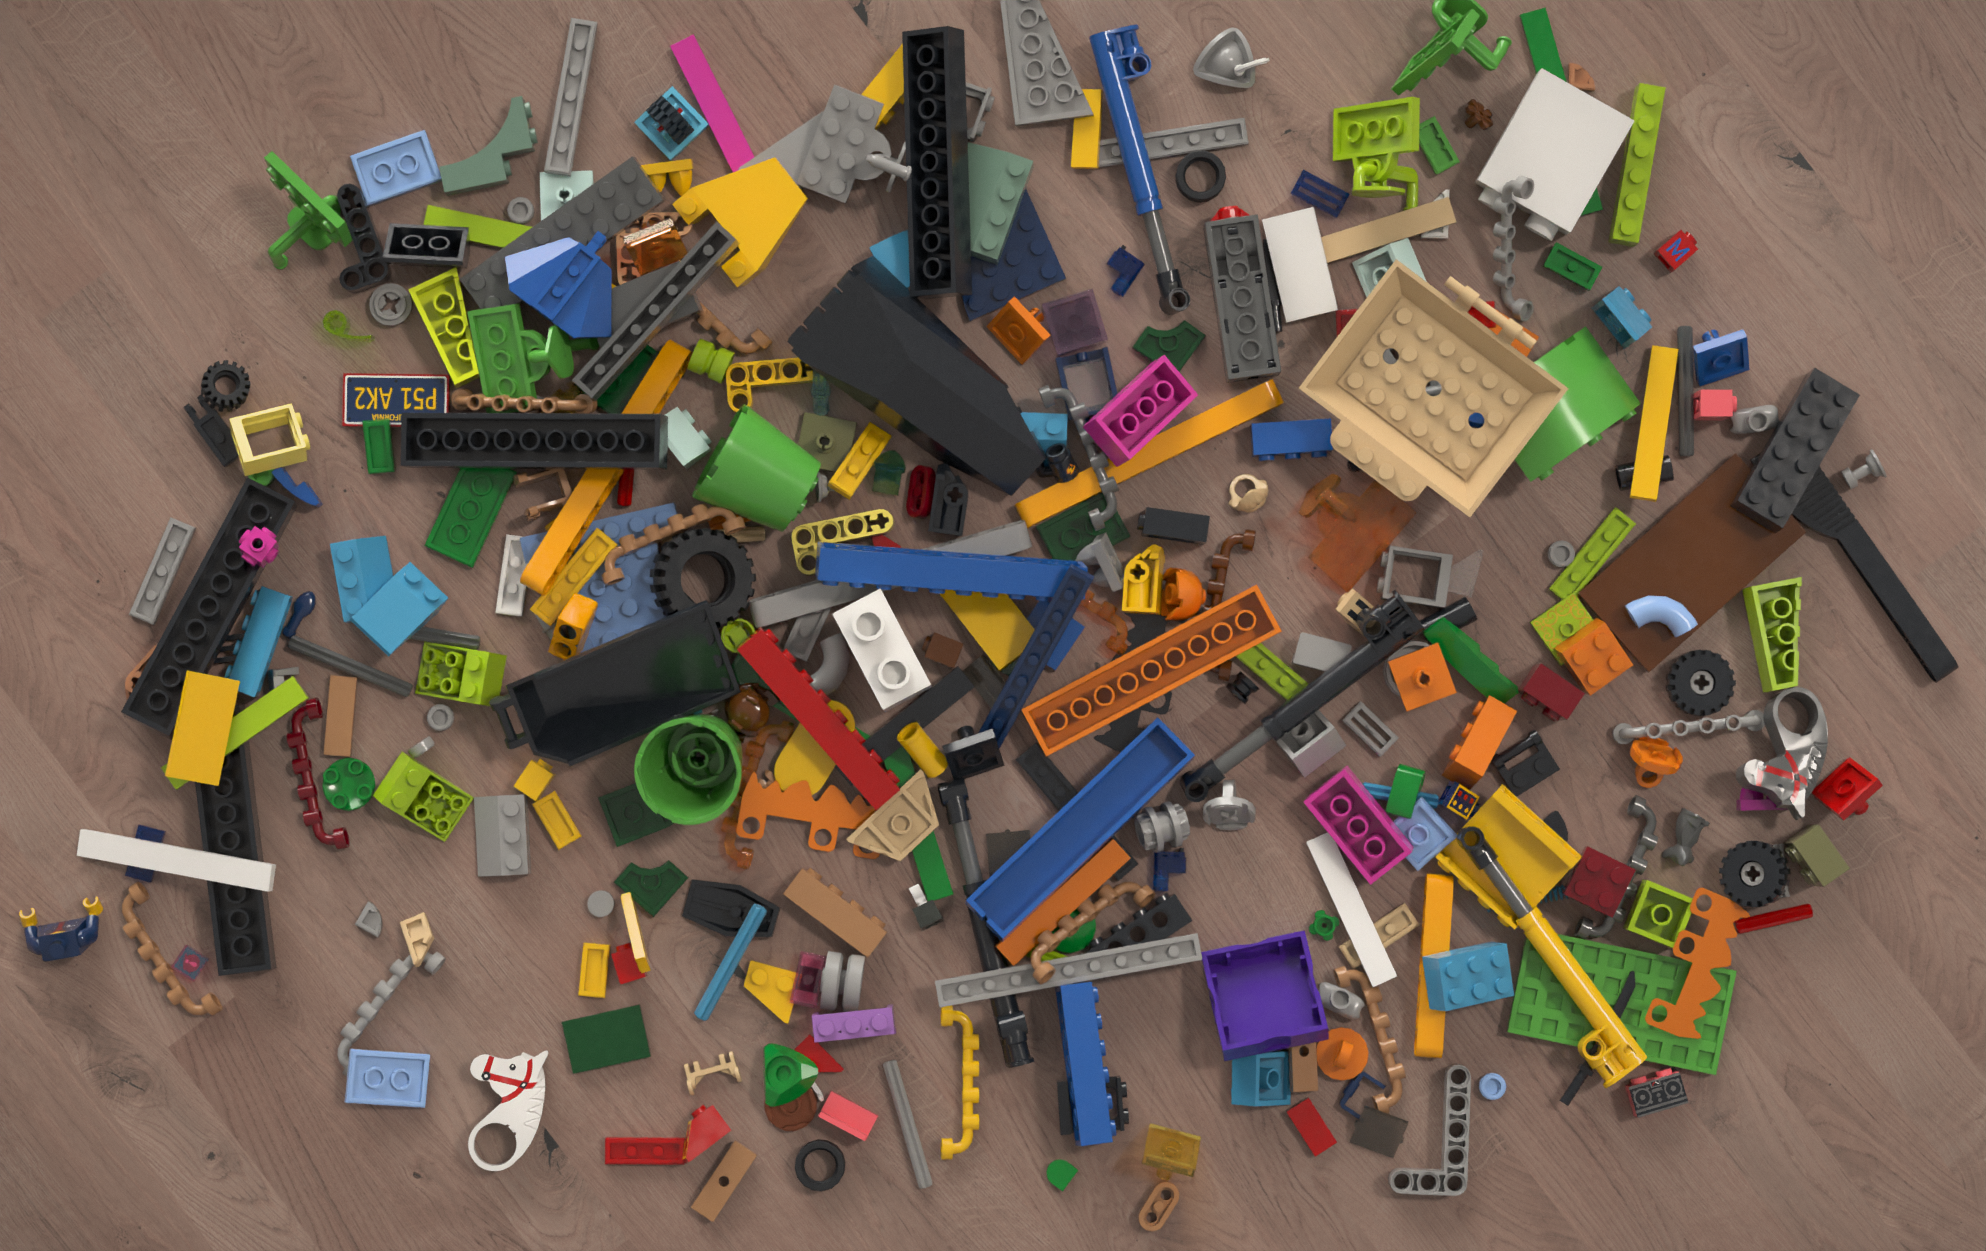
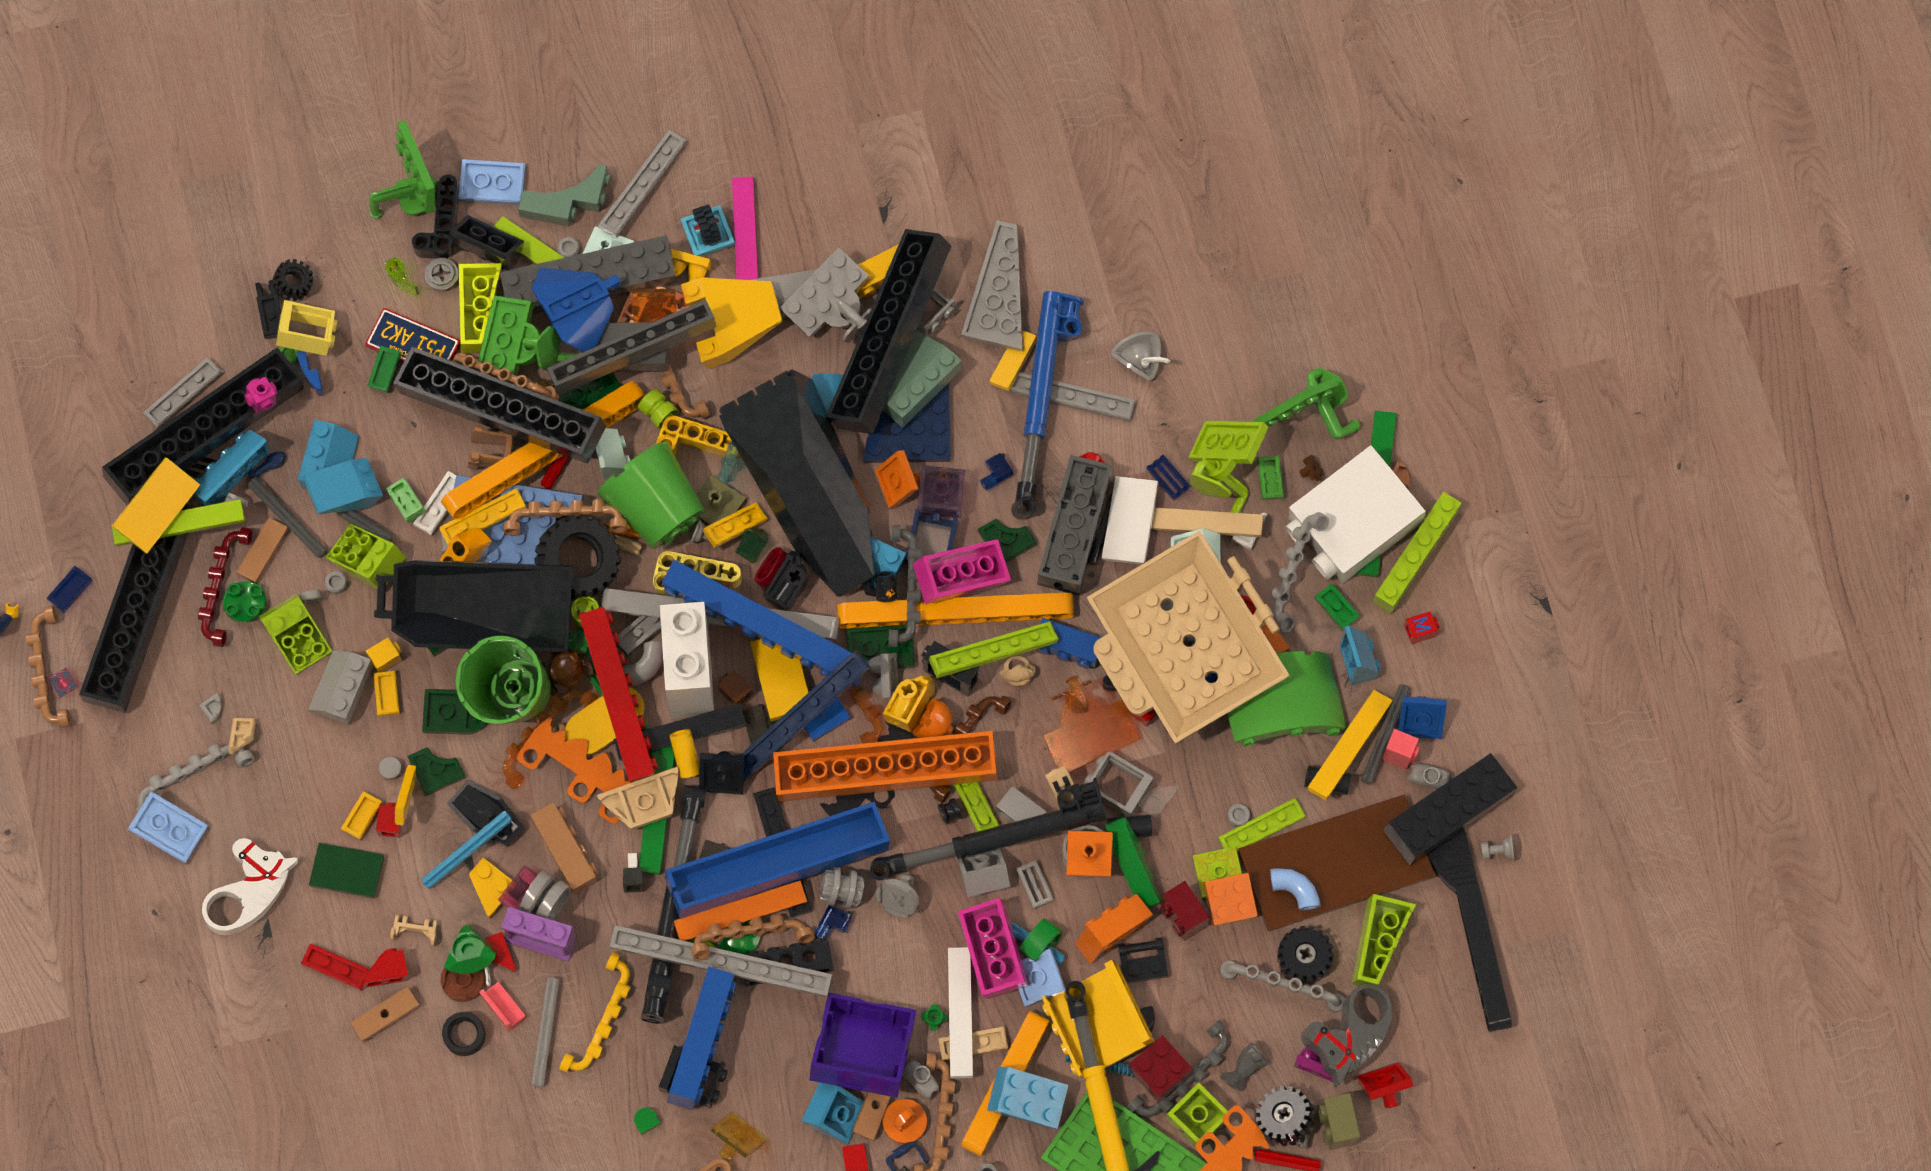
camera: 25 degrees right, 15 degrees down
white tile [77,829,276,892] -> none
green tile [424,468,518,568] -> none
black tyre [1175,150,1226,203] -> none
clear blue slope [1438,781,1480,820] -> none
orange tile [1630,737,1683,788] -> none
none -> bright green plate [386,478,426,523]
none -> lime tile [929,621,1058,678]

